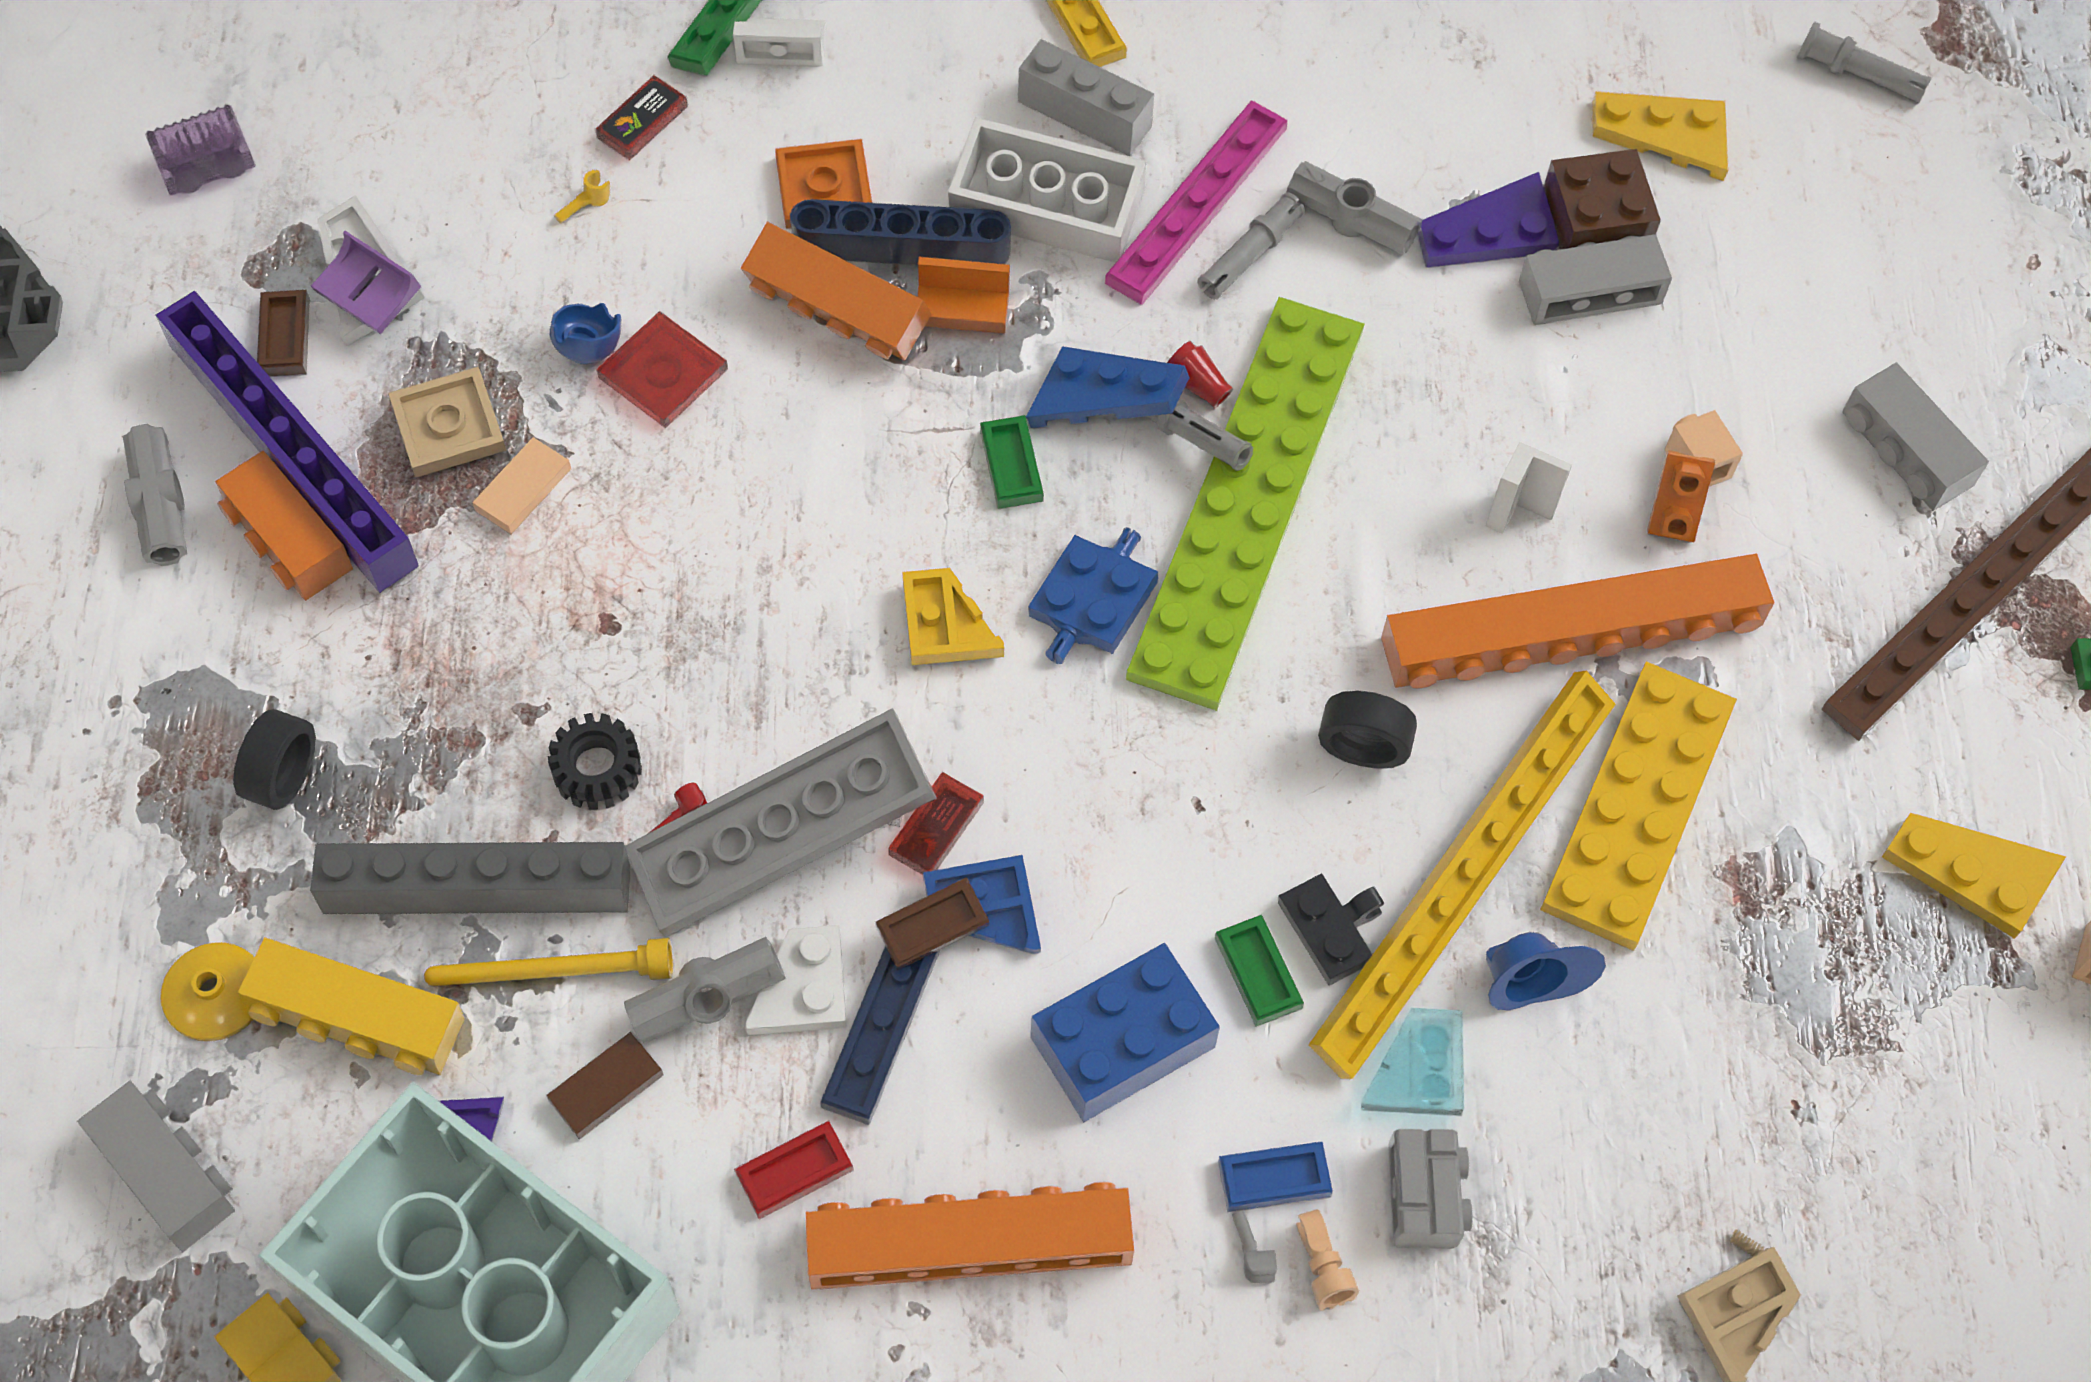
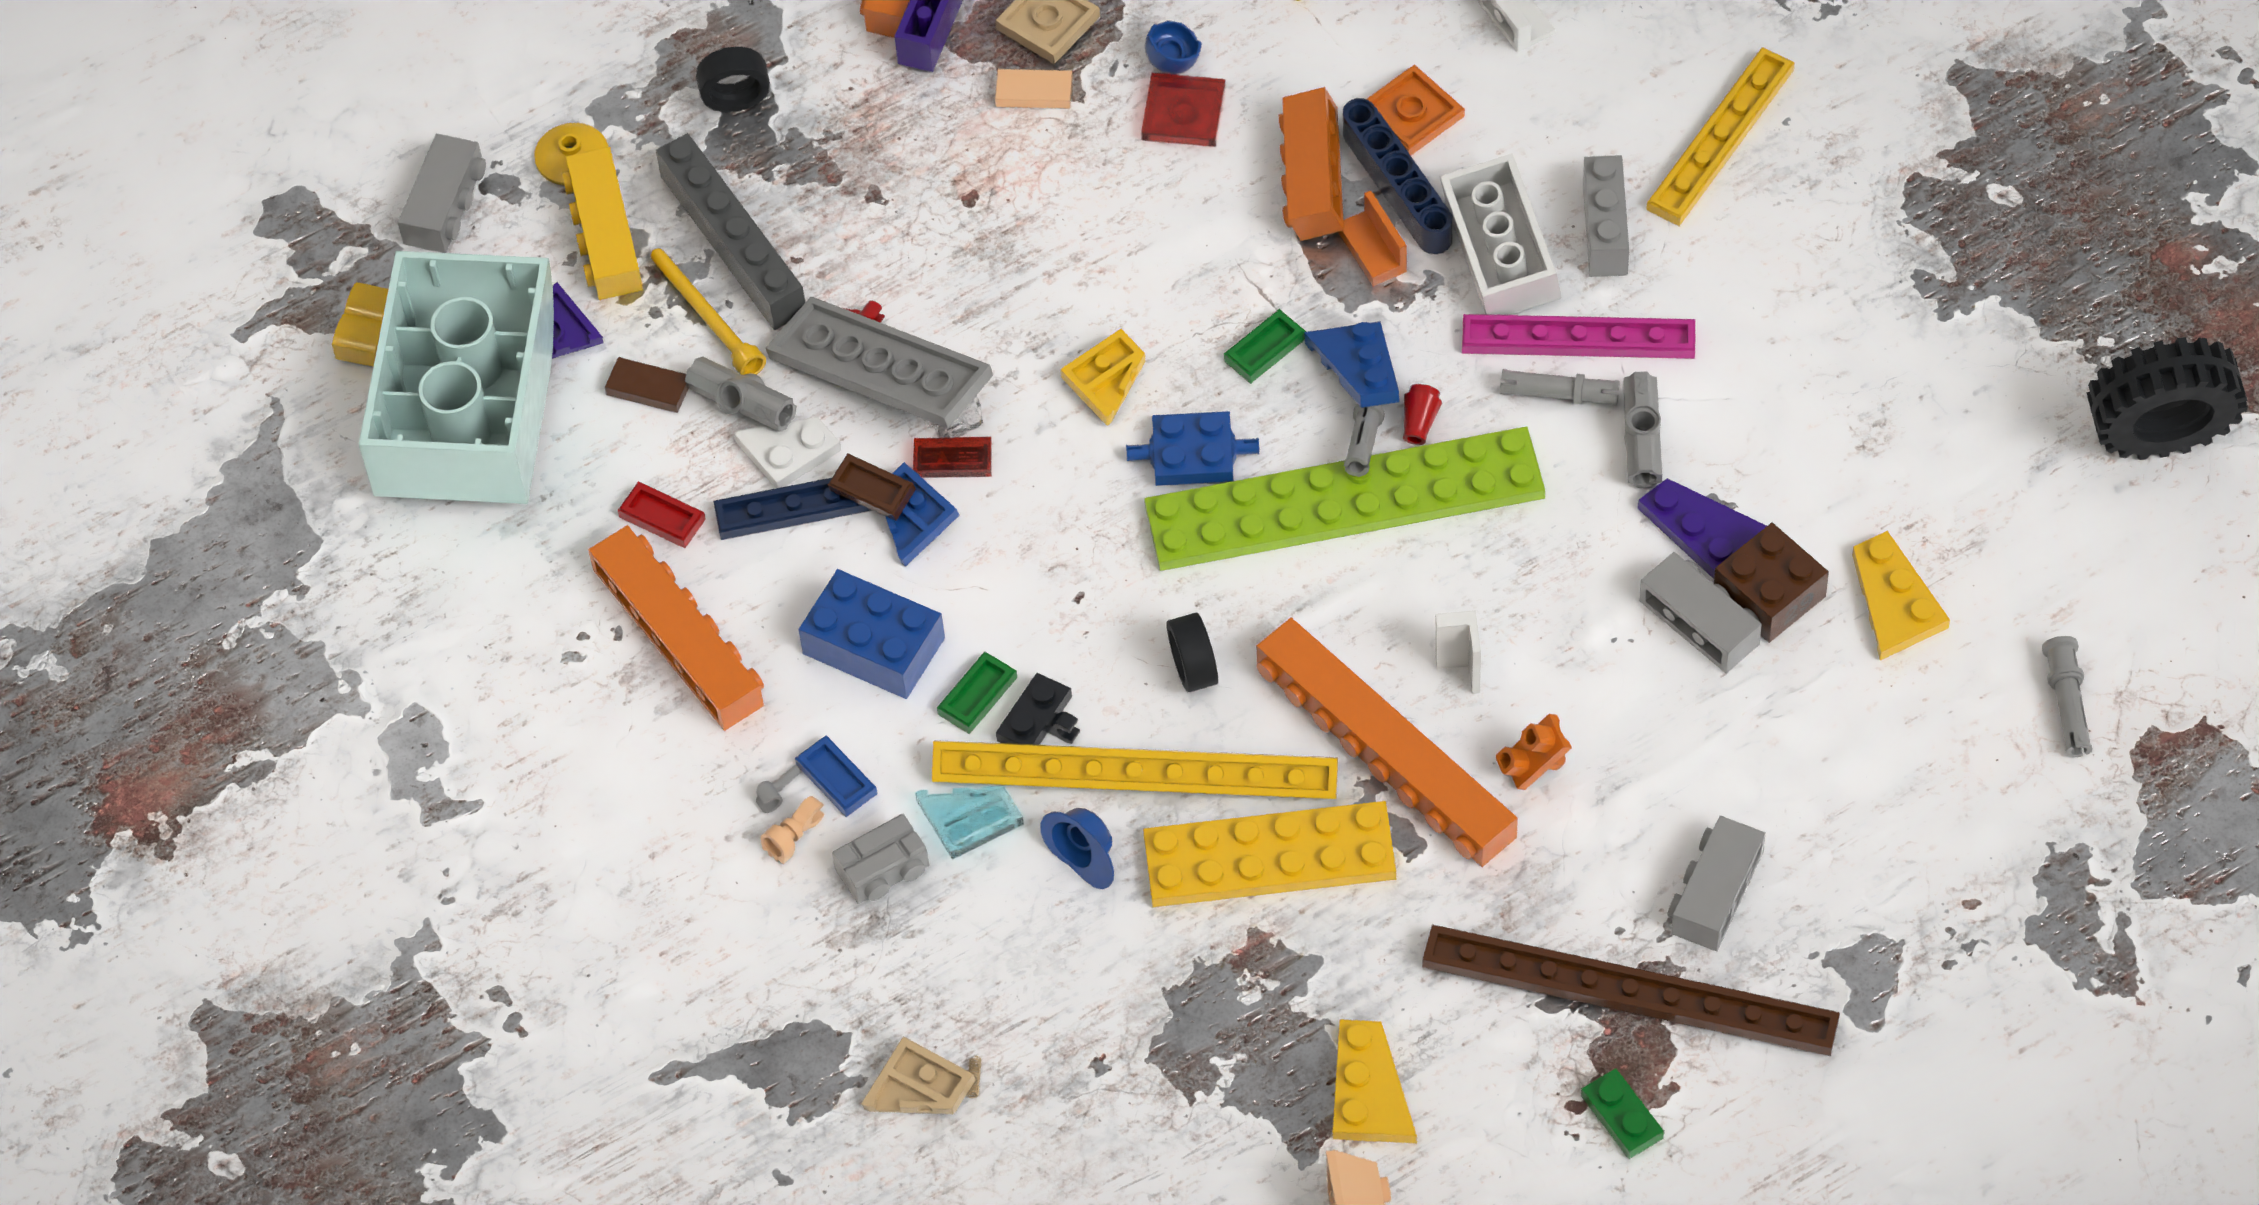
camera: 65 degrees right, 5 degrees down
black tyre [548,713,642,810] -> none
light nougat brick [1664,410,1743,487] -> none

